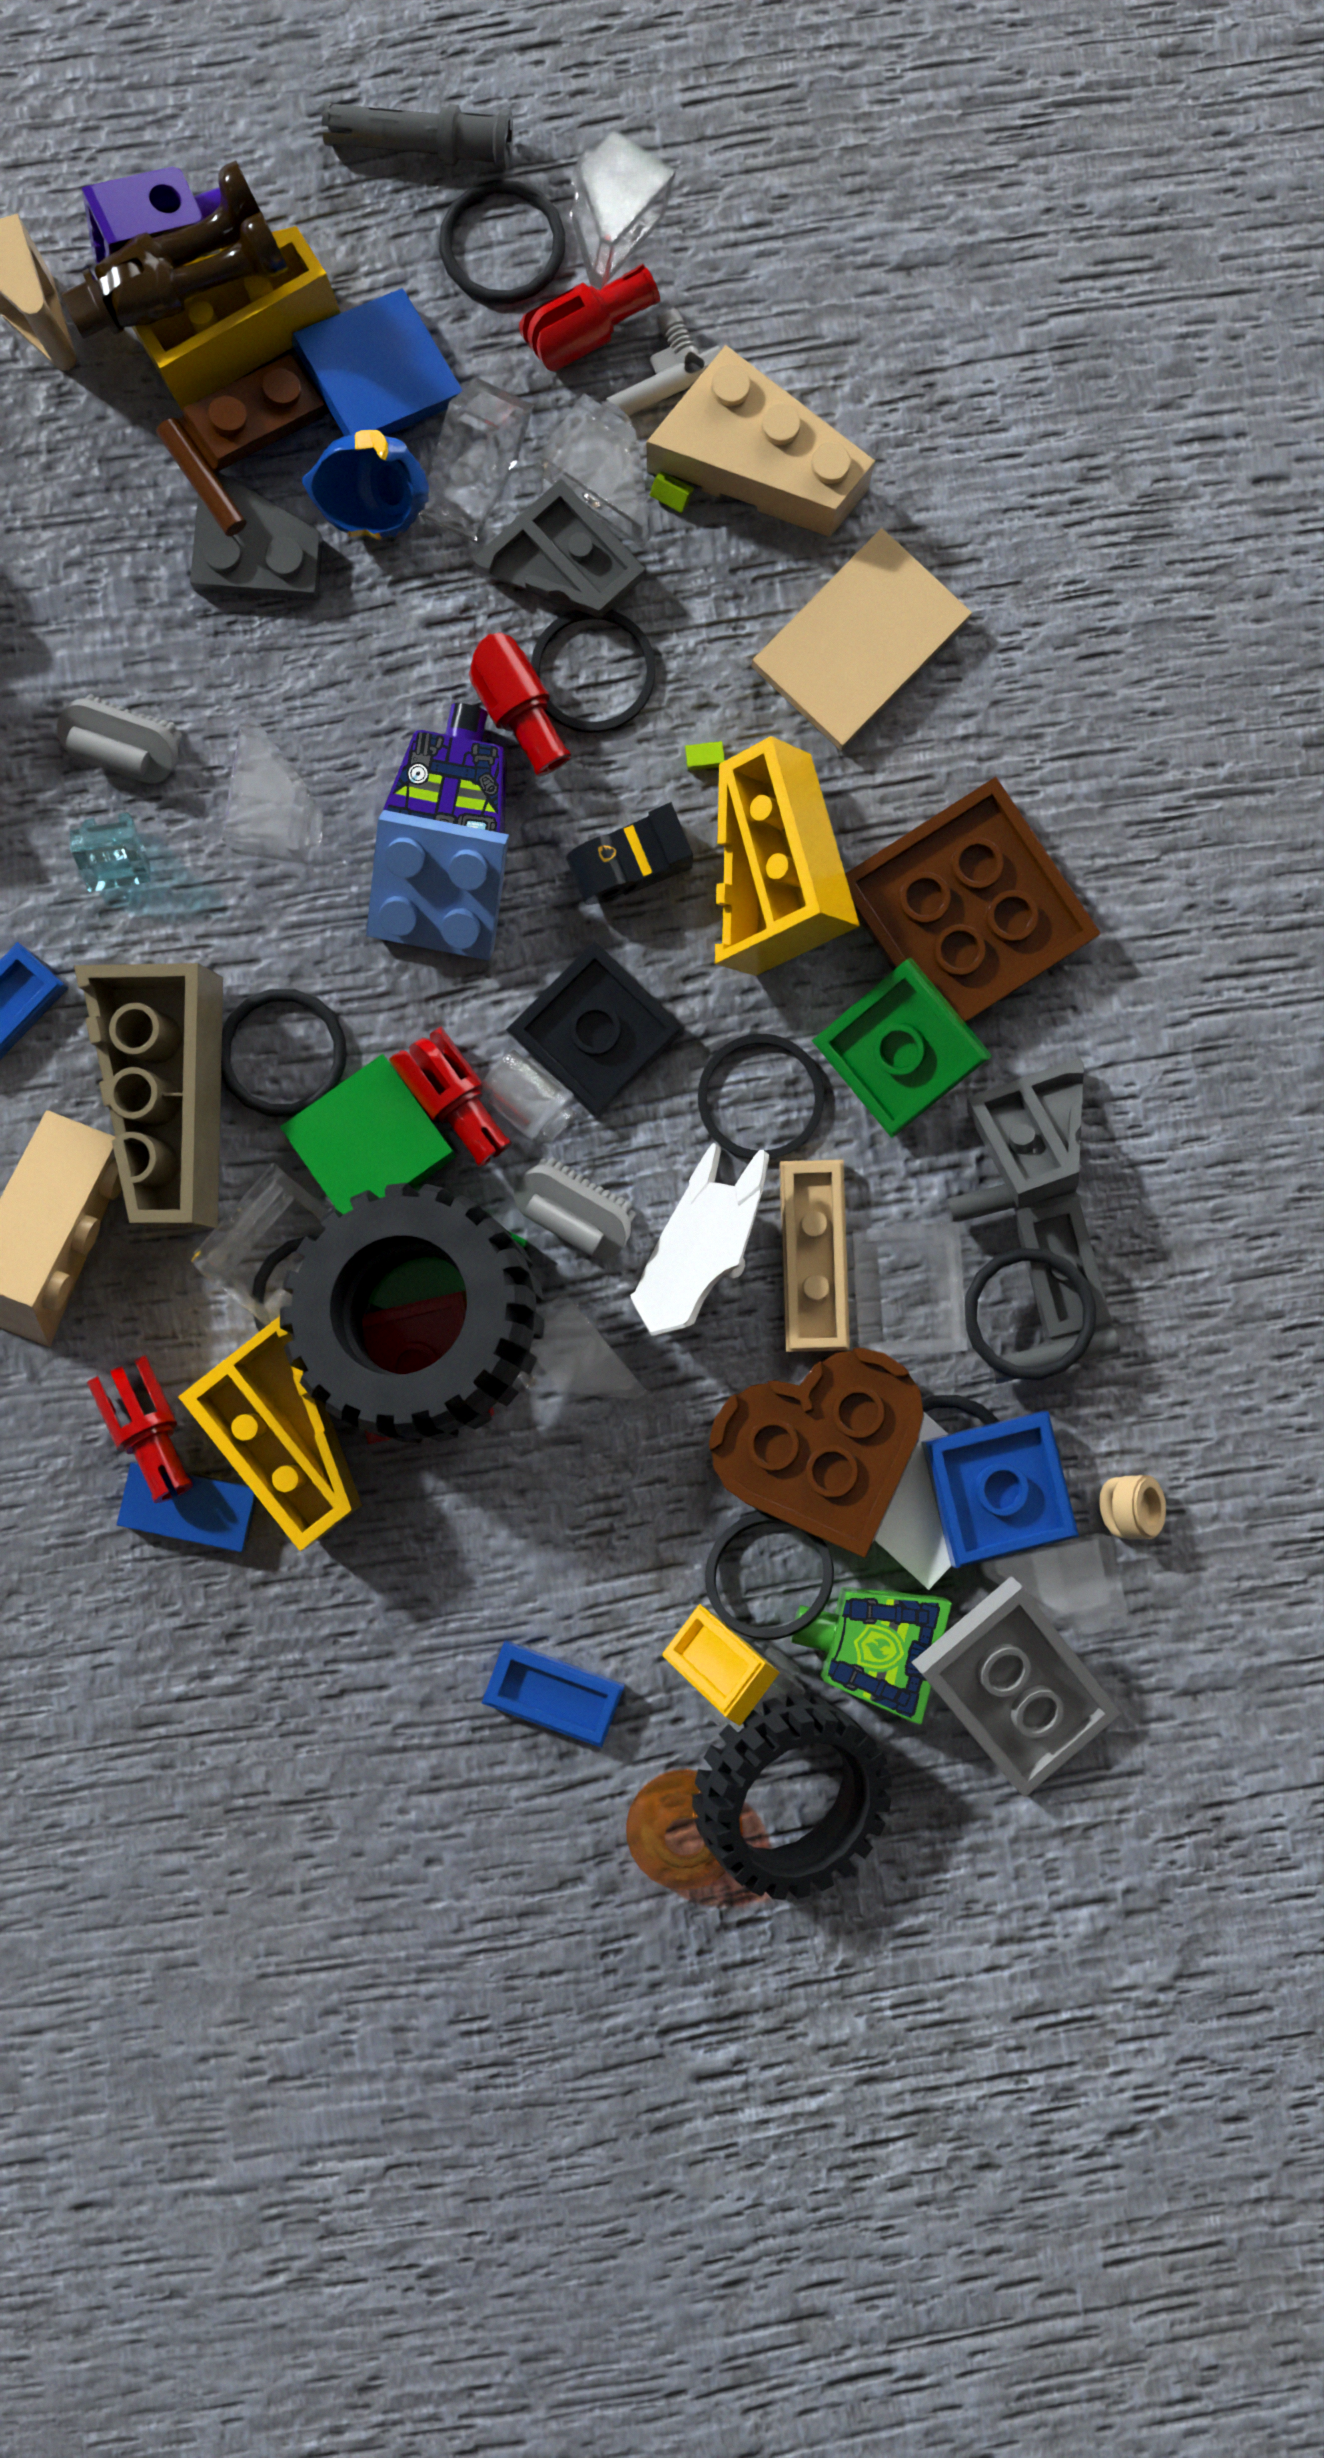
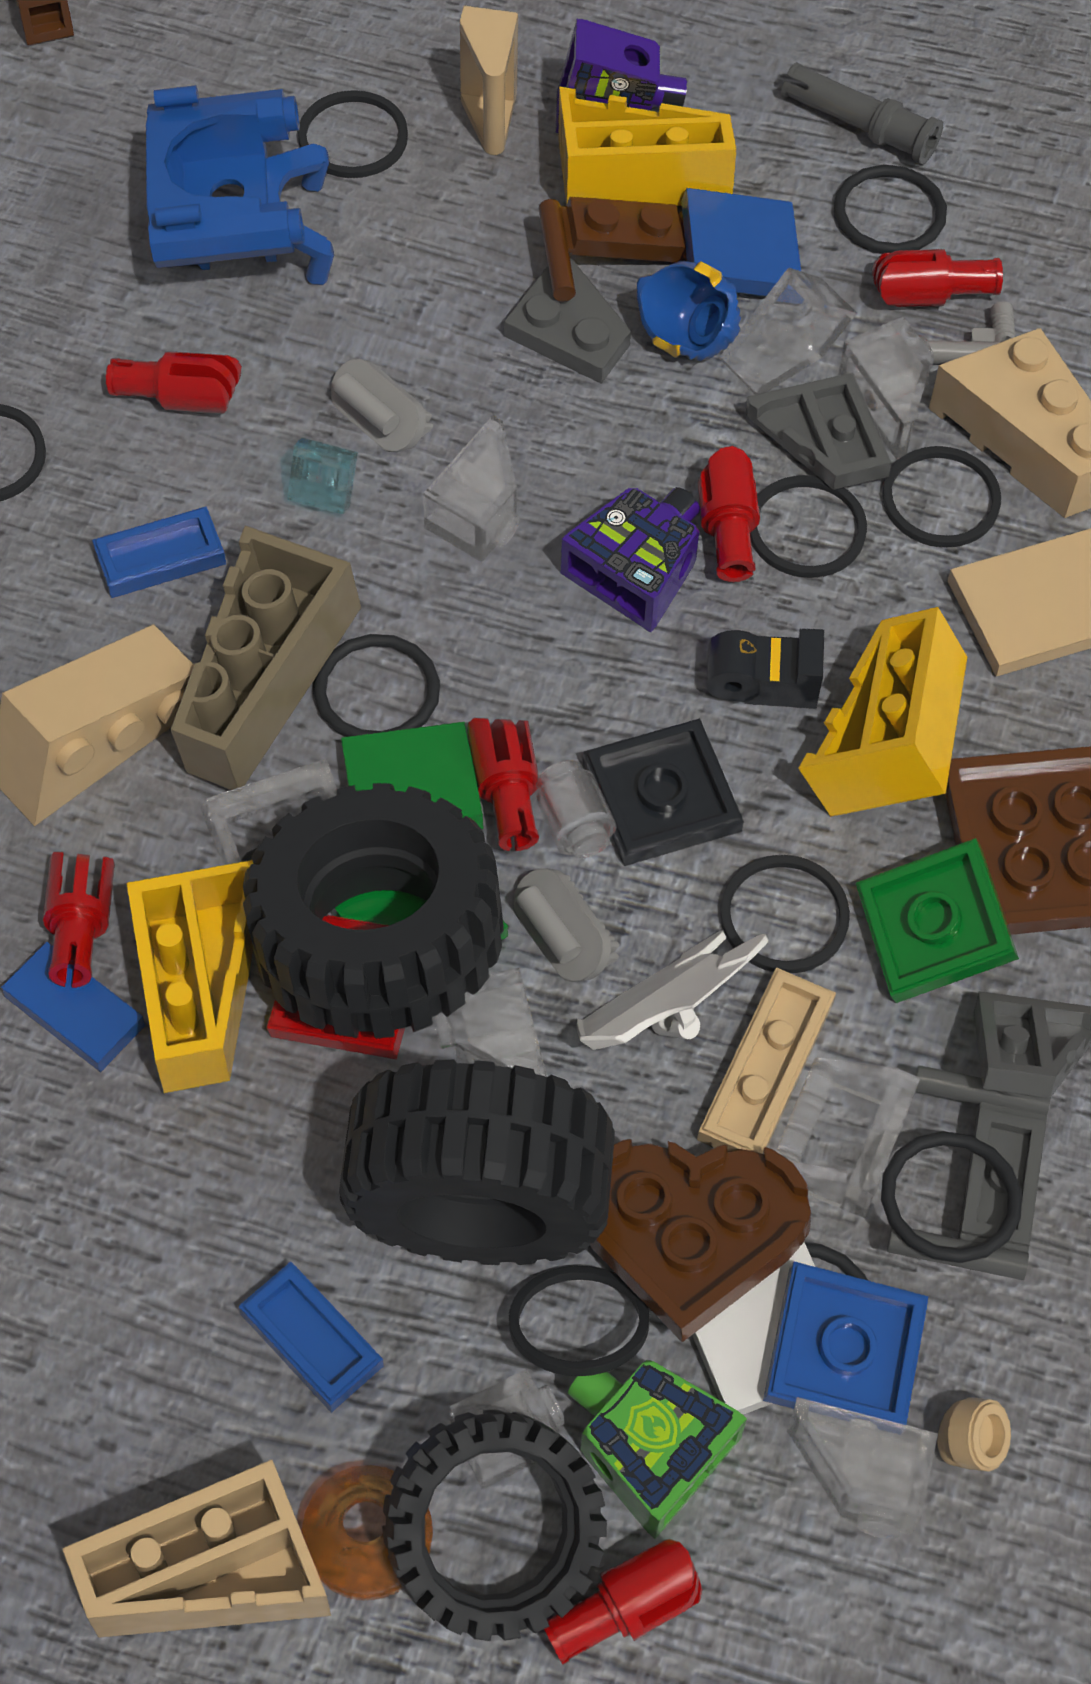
camera: 25 degrees right, 25 degrees down
dark brown piece [61,160,289,339] -> none
medium blue plate [366,810,509,961] -> none
clear slope [570,131,676,290] -> none
lime piece [649,471,694,513] -> none
yellow tile [662,1604,780,1726] -> none
lime piece [685,741,725,771] -> none
light grey plate [912,1576,1121,1798] -> none
none -> tan wedge [62,1460,331,1638]
none -> black tyre [339,1059,615,1265]
none -> red arm [544,1539,703,1665]
none -> black piece [883,446,1001,548]

